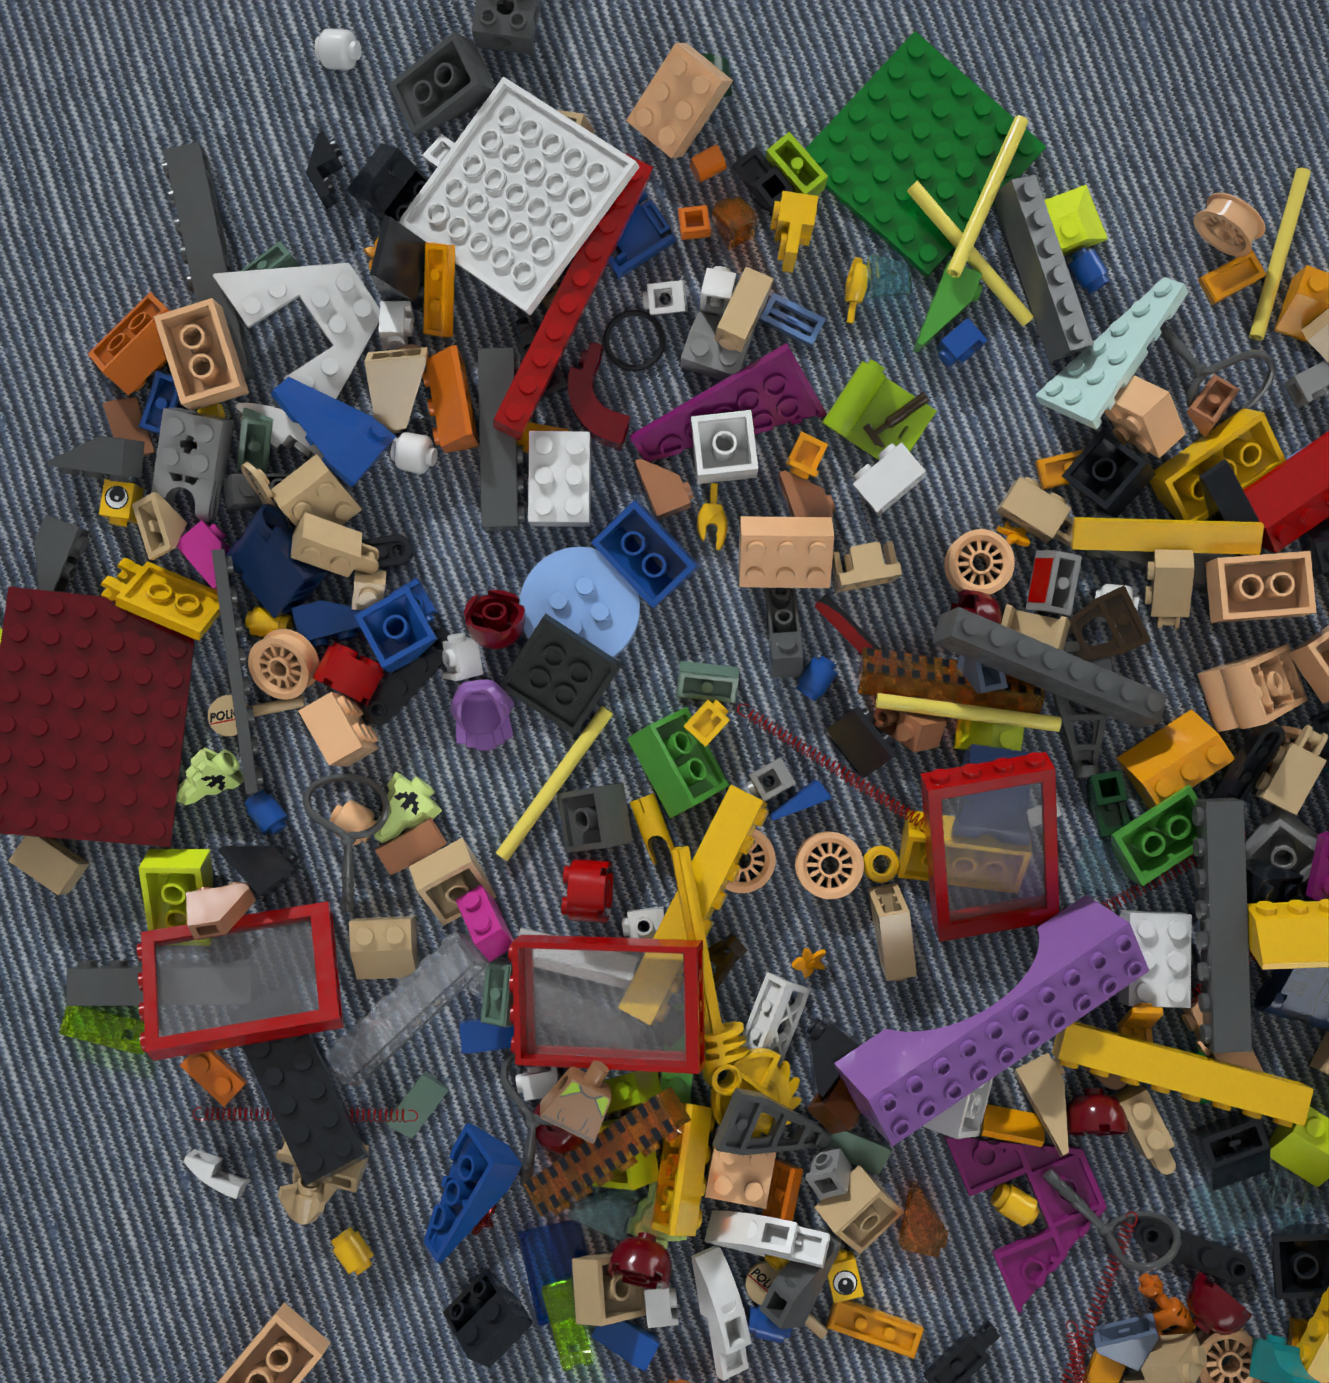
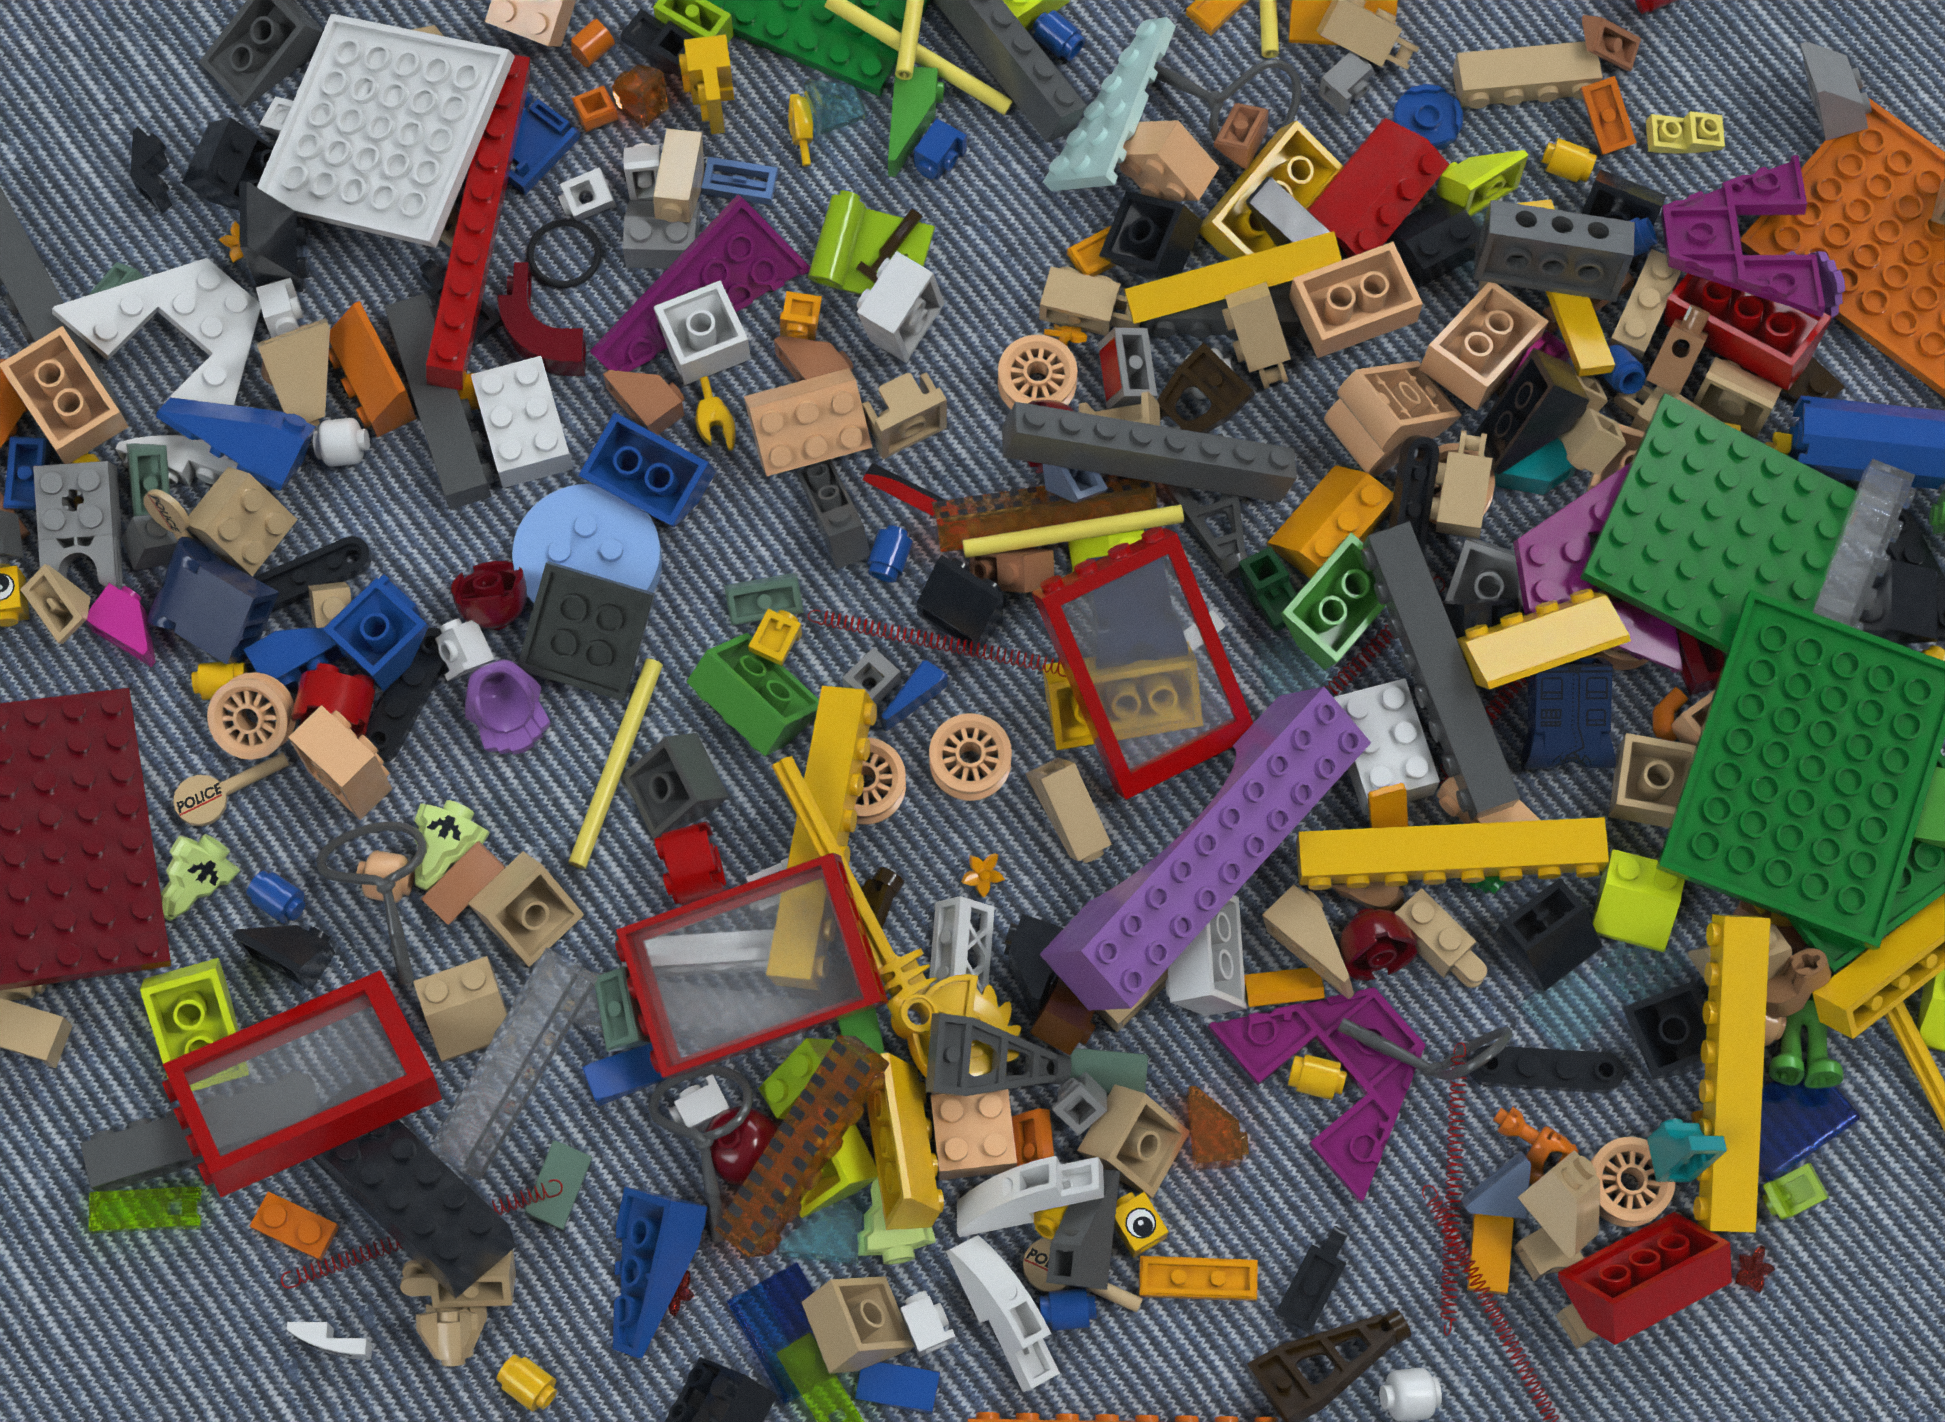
camera: 20 degrees left, 15 degrees down
yellow tile [101,558,220,641] -> none
slope [186,882,256,939] -> none
dark grey plate [212,549,263,794] -> none
tan brick [291,512,379,578] -> none
white head [314,28,361,70] -> none
light orange tile [423,242,455,338] -> none
dark pink brick [455,884,513,962] -> none
medium nougat torso [540,1060,611,1144] -> none
dark red cylinder [607,1232,672,1289] -> none
yellow piece [629,793,674,865] -> none
yellow piece [863,845,899,883] -> none
dark red cylinder [1186,1271,1252,1335] -> none

